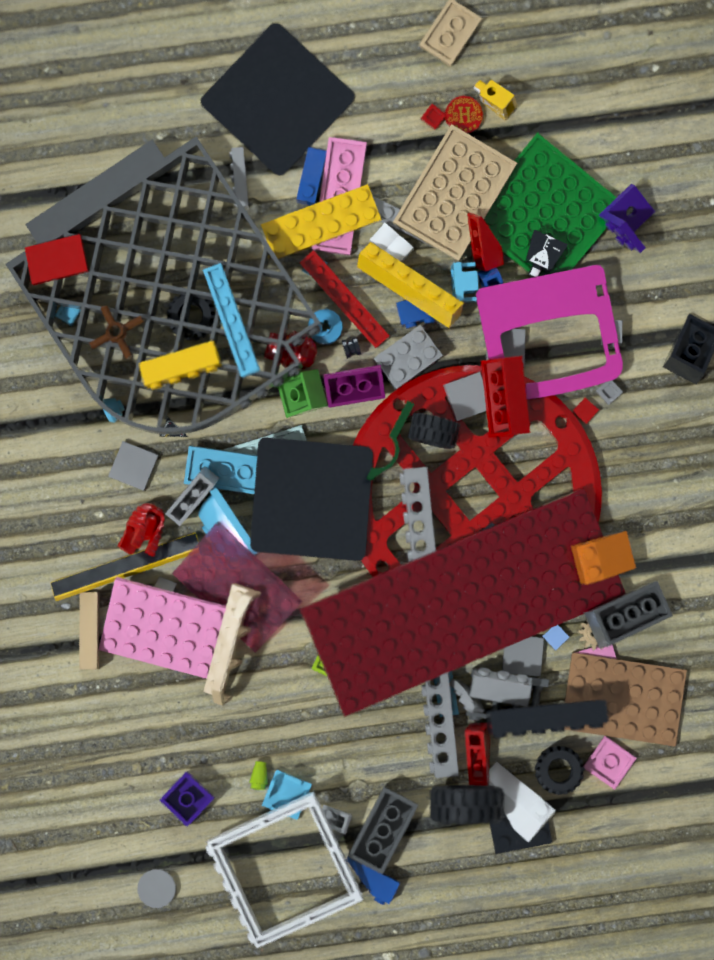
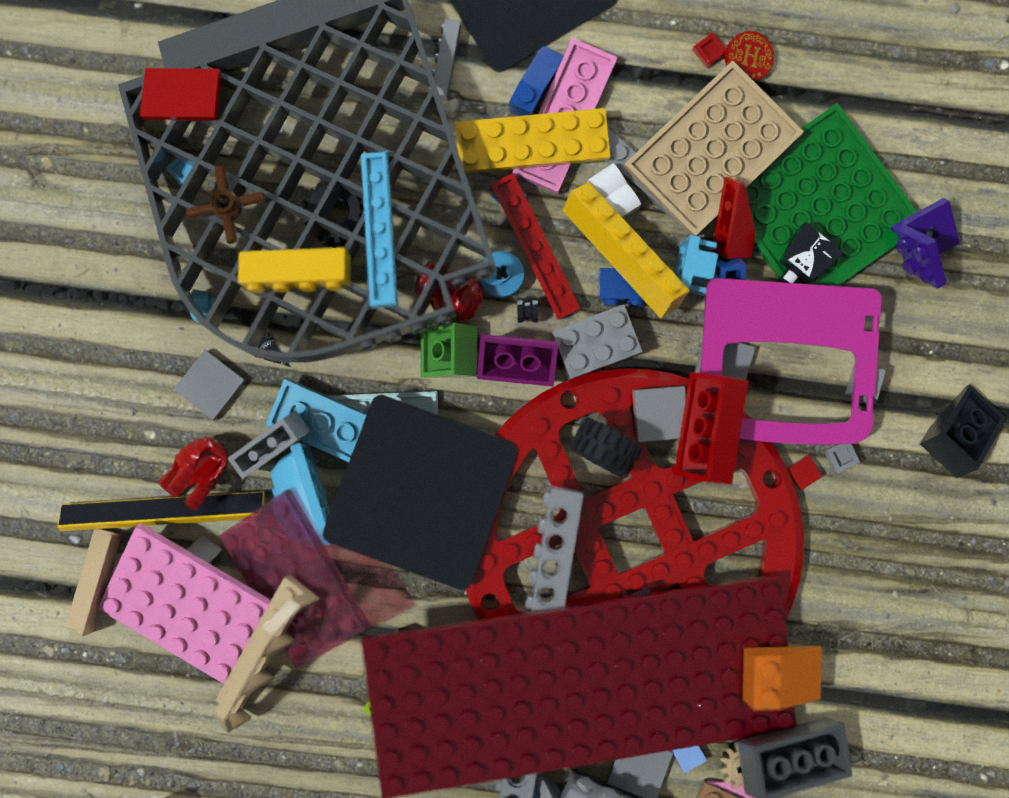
camera: 15 degrees right, 0 degrees up
dark green piece [367,401,414,481] -> none
yellow torso [474,80,517,121] -> none

